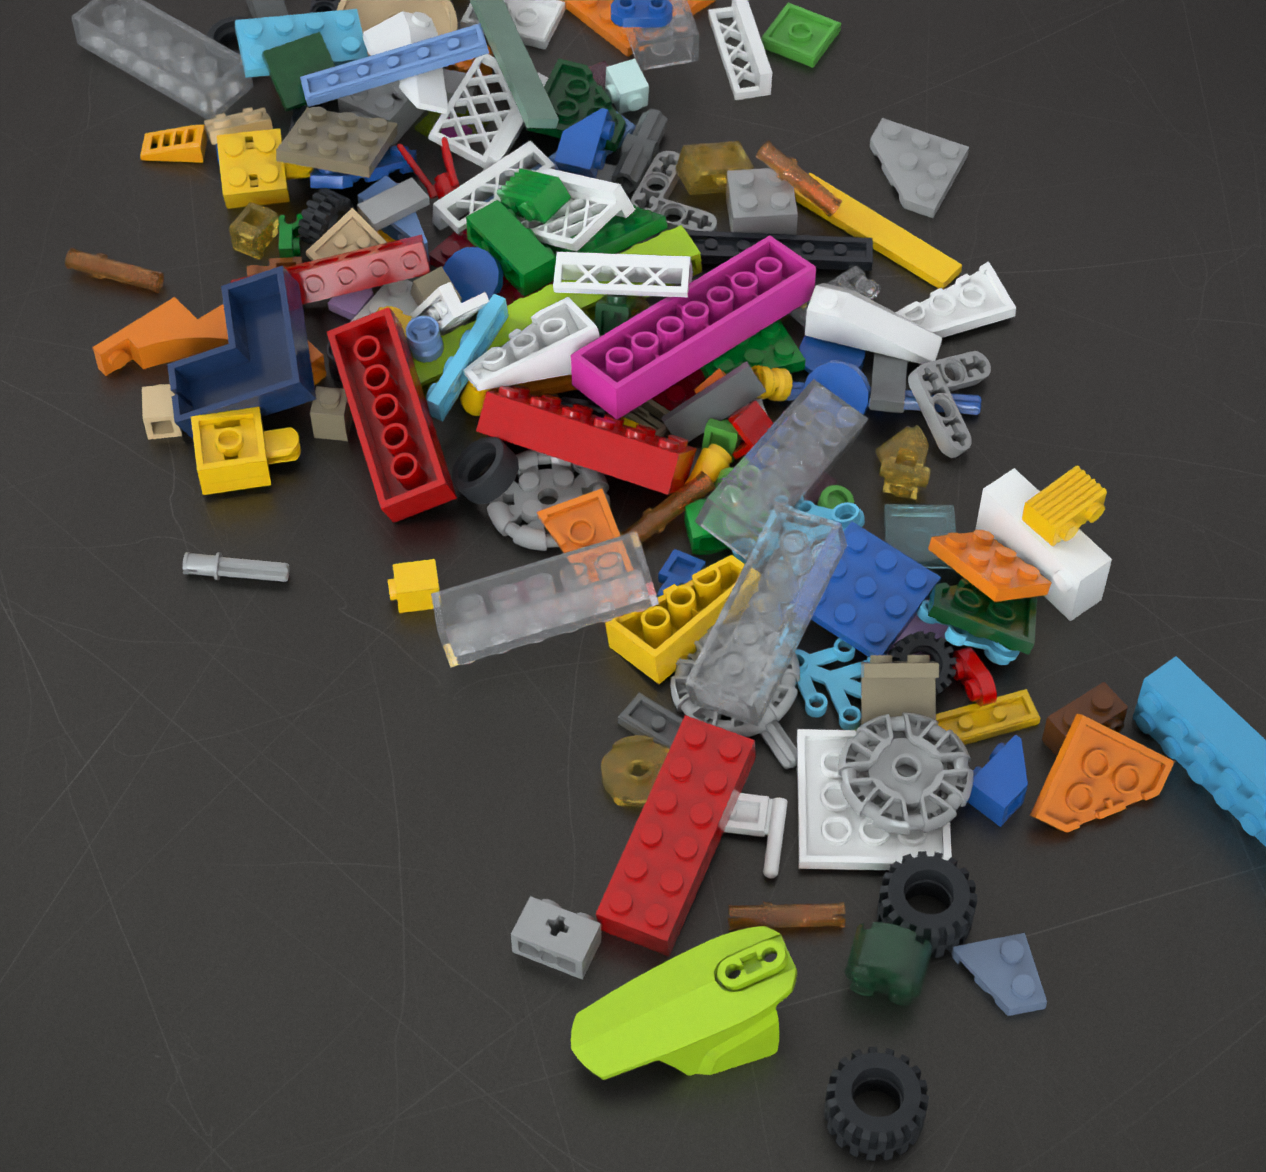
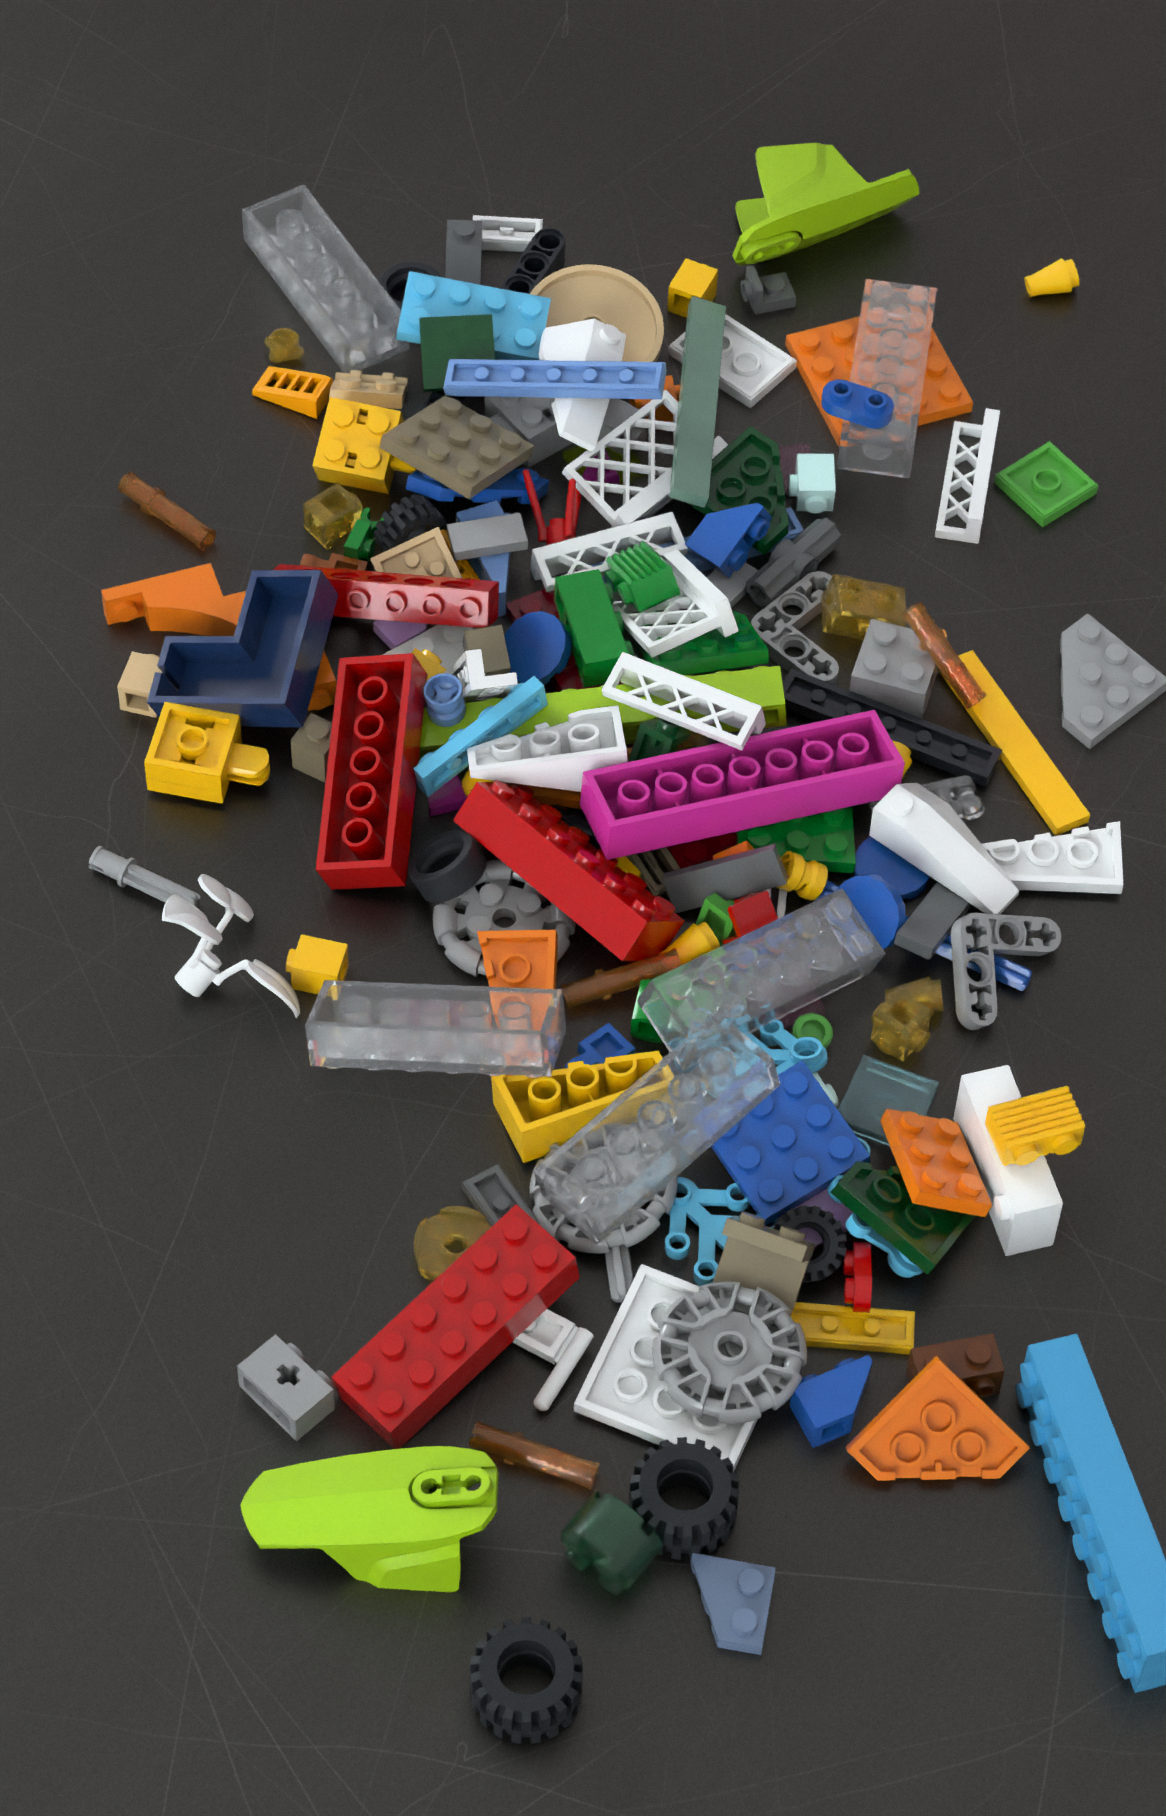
camera: 20 degrees right, 0 degrees up
none -> white plant [162,874,300,1018]
none -> clear yellow plate [264,328,304,363]
none -> magenta tile [428,775,466,817]

